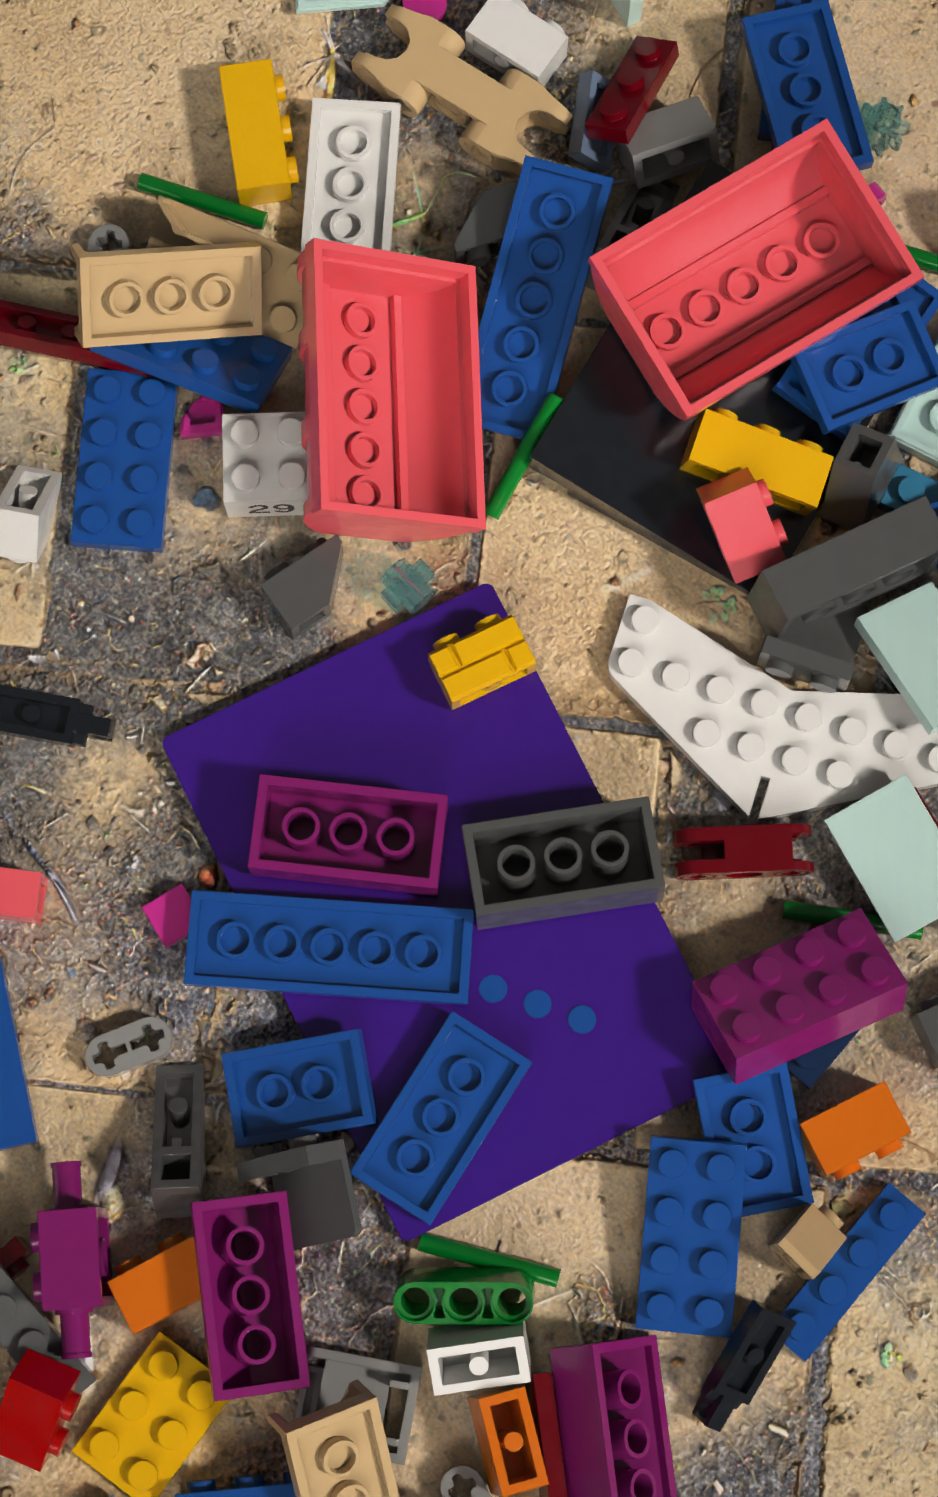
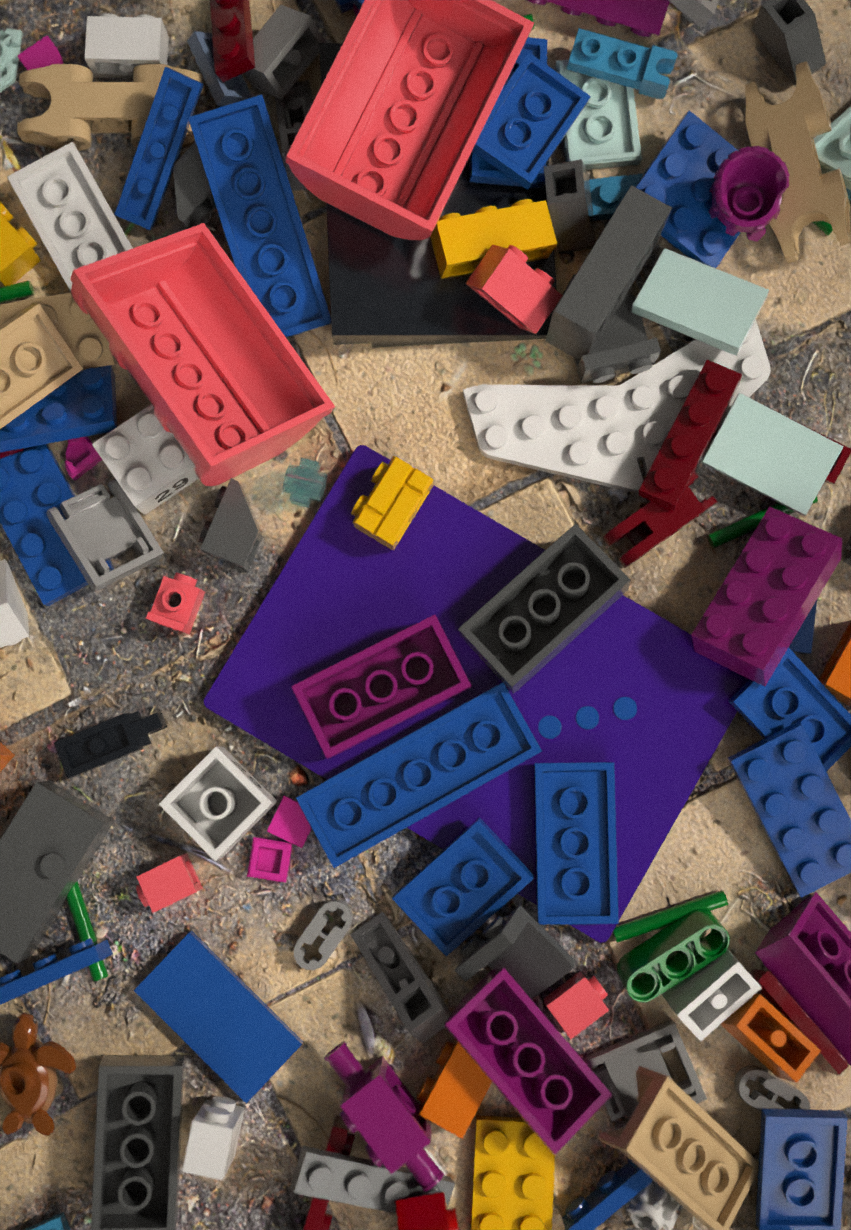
camera: 30 degrees left, 5 degrees up
green bar [485,392,564,520] -> none
none -> light grey container [47,479,164,593]
none -> blue plate [114,67,204,230]
none -> coral brick [146,572,205,635]
none -> white brick [159,746,278,861]
none -> dark pink tile [247,837,293,883]
none -> coral brick [543,971,609,1040]
none -> dark red plate [639,360,743,511]

